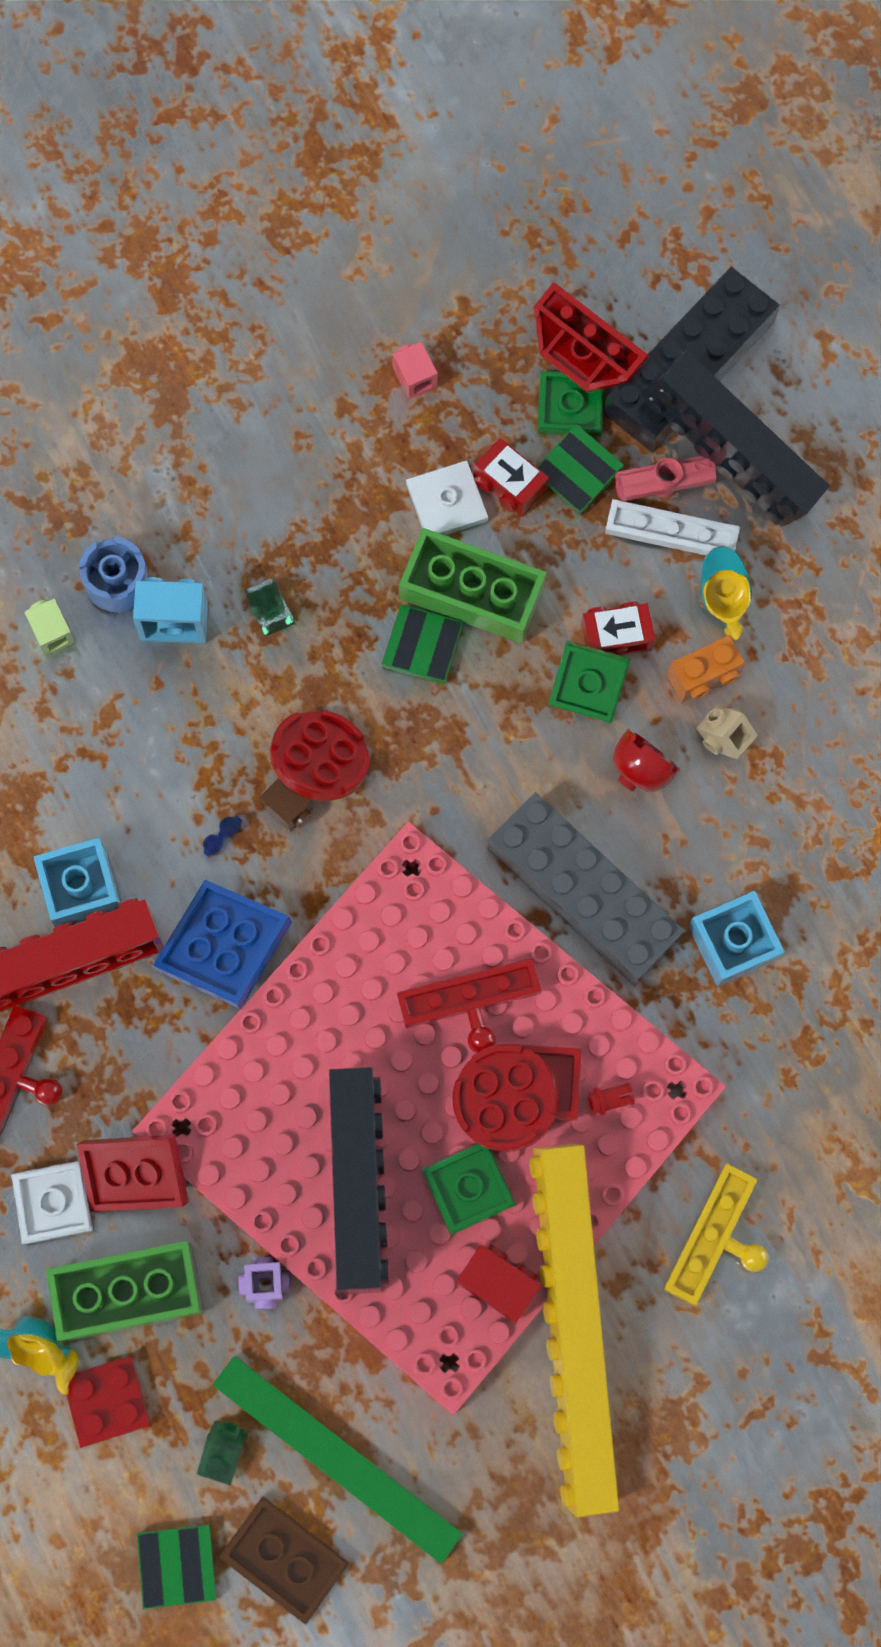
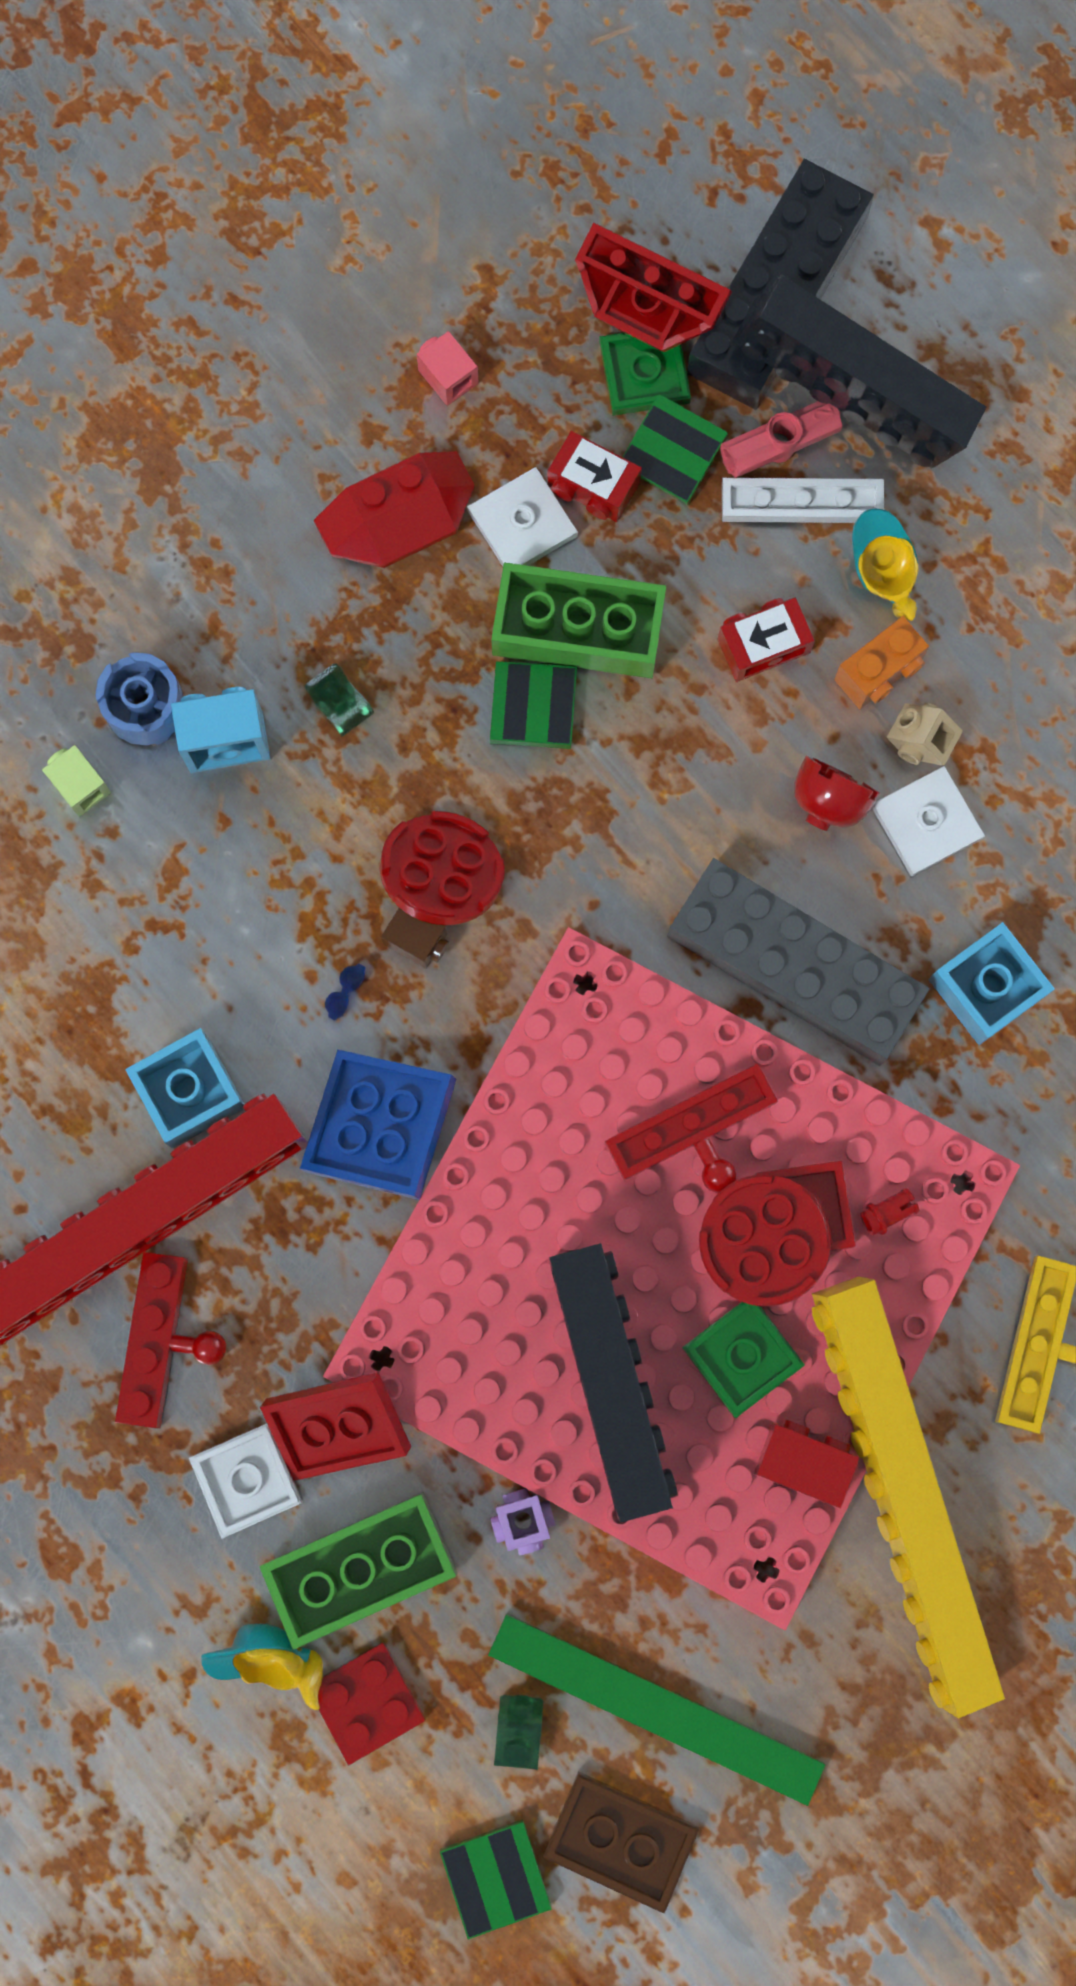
camera: 10 degrees left, 5 degrees up
green tile [548,640,631,723] -> none
none -> red wedge [314,451,475,568]
none -> white plate [872,766,985,877]

